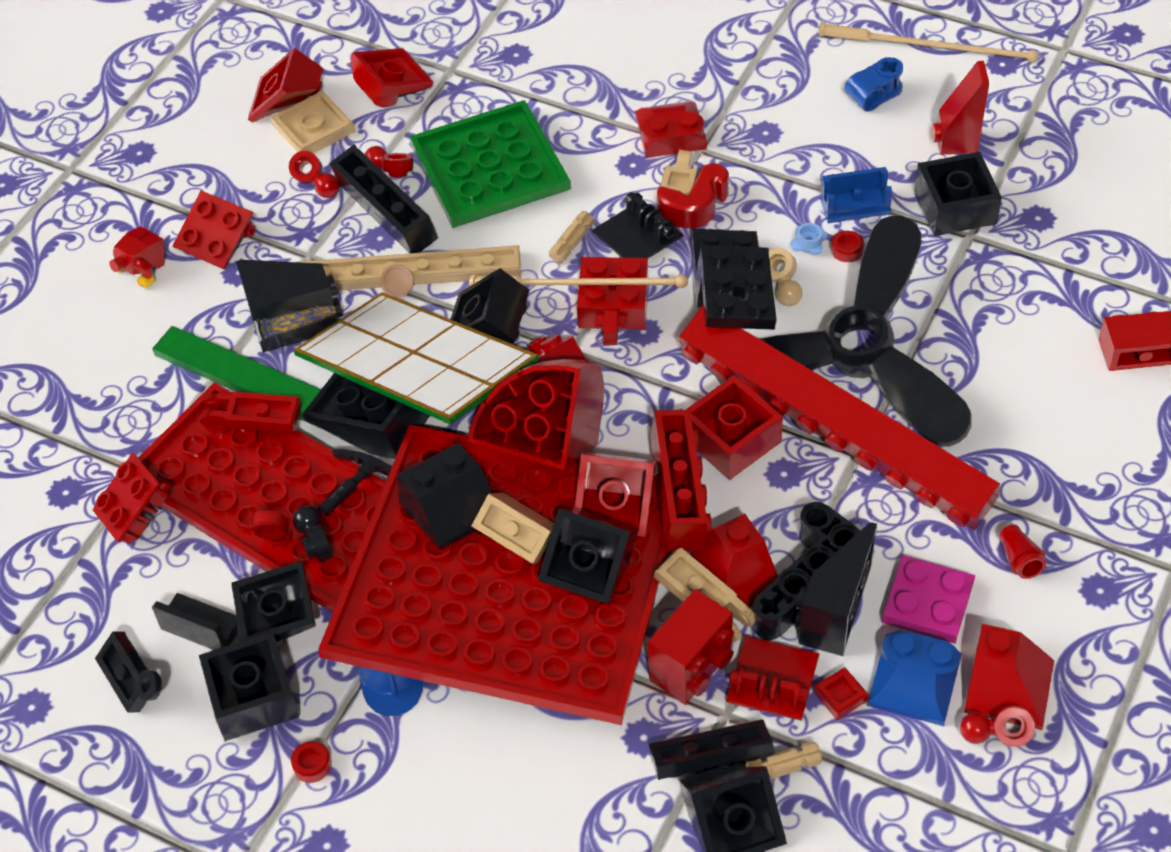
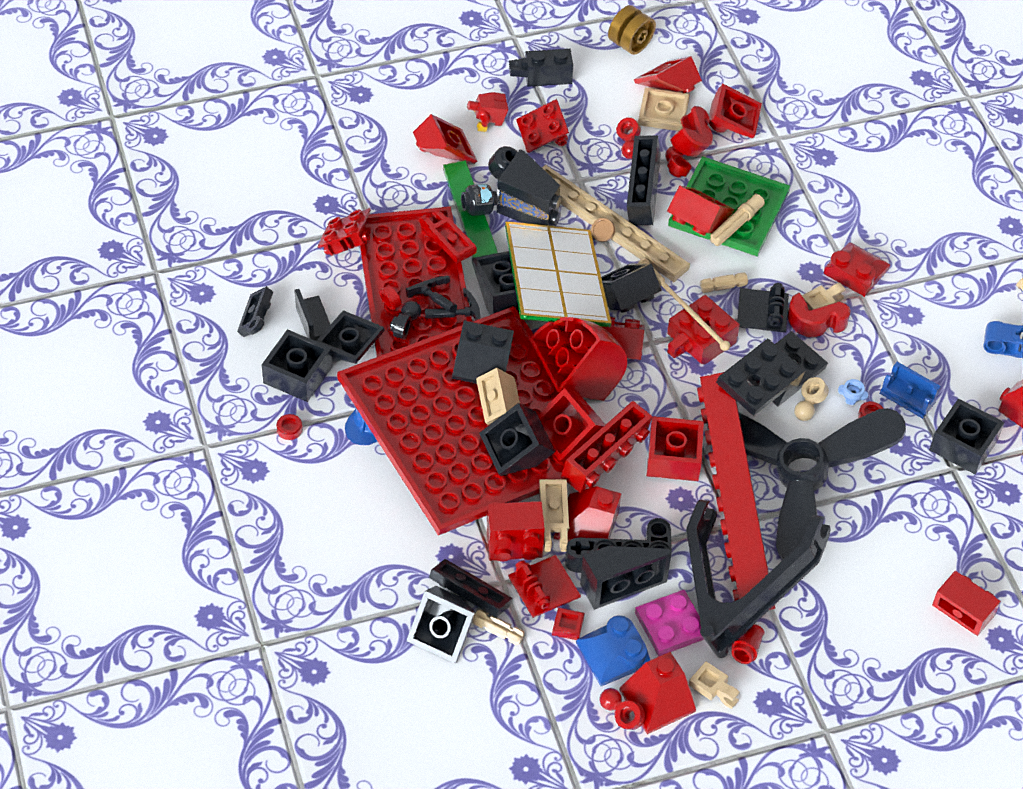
camera: 40 degrees right, 0 degrees up
none -> black piece [406,276,457,313]
none -> red slope [413,114,477,164]
none -> black head [461,184,498,216]
none -> black head [488,146,518,179]
none -> black hinge [509,49,574,87]
none -> pearl gold wheel [608,5,656,55]
none -> slope [667,185,734,236]
none -> red animal [670,106,713,157]
none -> black piece [686,499,830,658]
none -> tan plate [689,661,740,709]
none -> tan axle [710,194,765,246]

